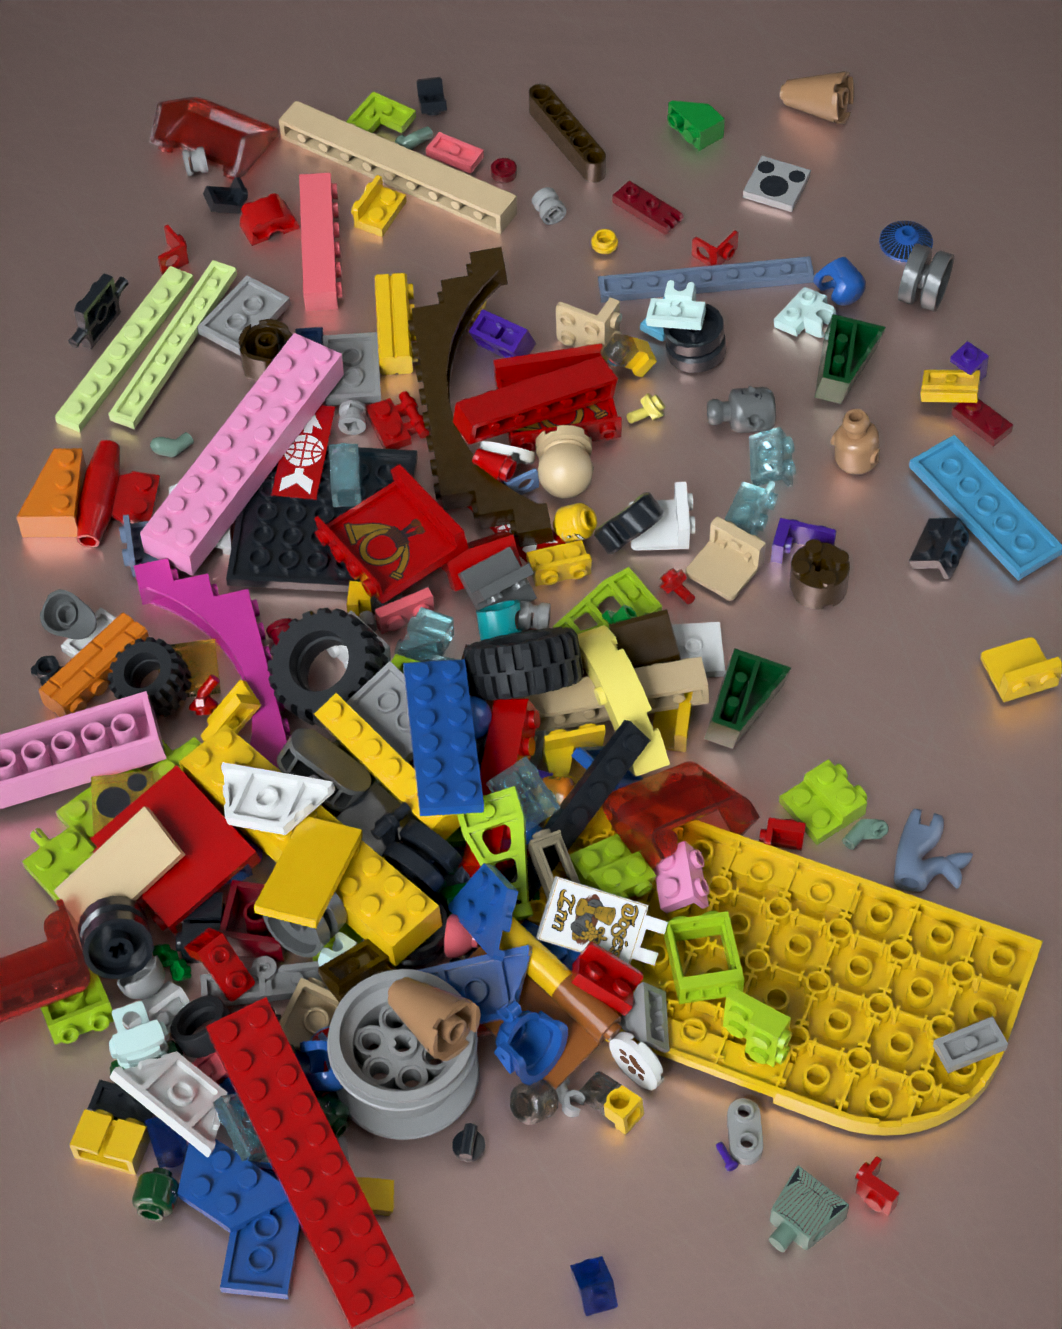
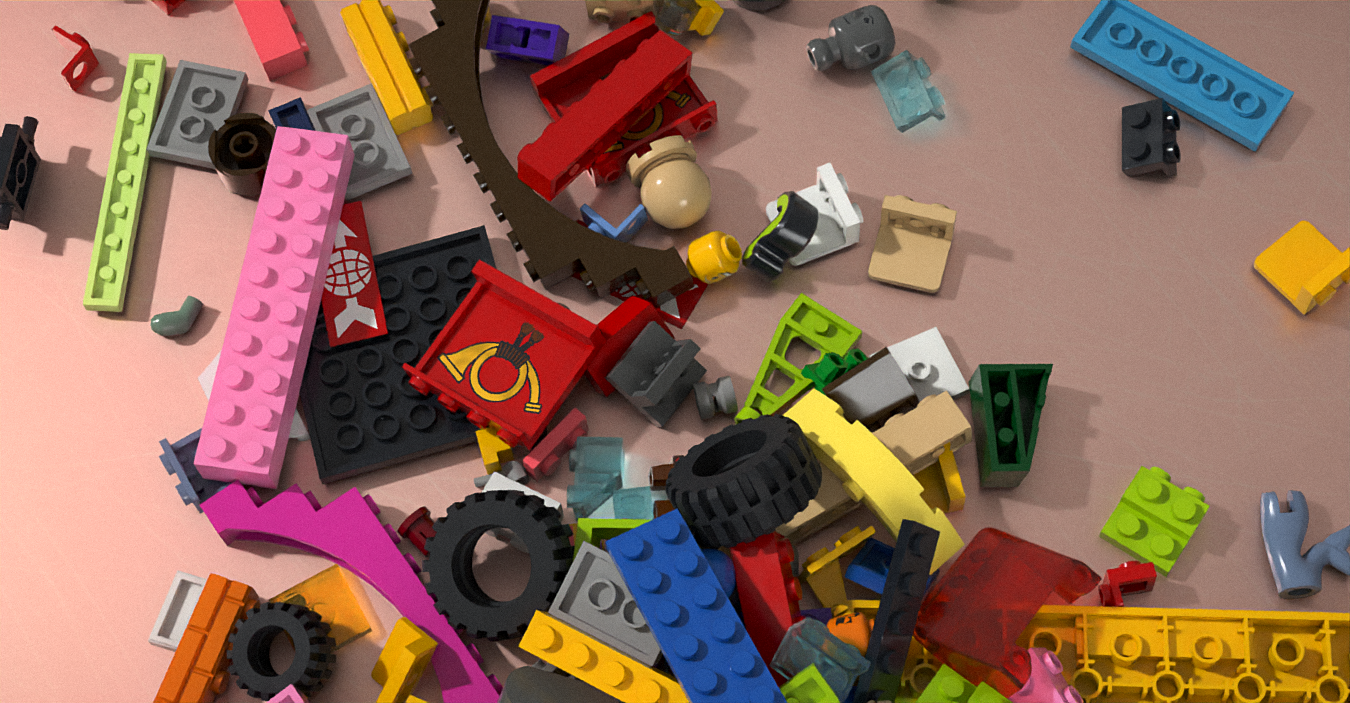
camera: 15 degrees left, 10 degrees up
orange wedge [17,448,87,537] -> none
black plate [31,656,63,686] -> none
dark grey piece [40,589,97,640] -> none
yellowish green plate [55,266,194,432] -> none
red plate [77,440,160,548] -> none
red plate [189,674,220,715] -> none
clear light blue slope [329,443,362,507] -> none
light grey wheel [338,400,367,435] -> none
red plate [366,391,429,449] -> none
red cone [472,448,517,482] -> none
teal helmet [476,600,522,640] -> none
white tile [479,441,536,464] -> none
yellow bracket [526,540,592,587] -> none
light yellow plate [626,393,665,424] -> none
red plate [659,568,695,605] -> none
clear light blue bracket [724,481,778,536] -> none
dark purple bracket [771,518,837,564] -> none
dark brown brick [789,539,850,609] -> none
medium nougat piece [831,409,880,475] -> none
sand green arm [842,819,889,850] -> none

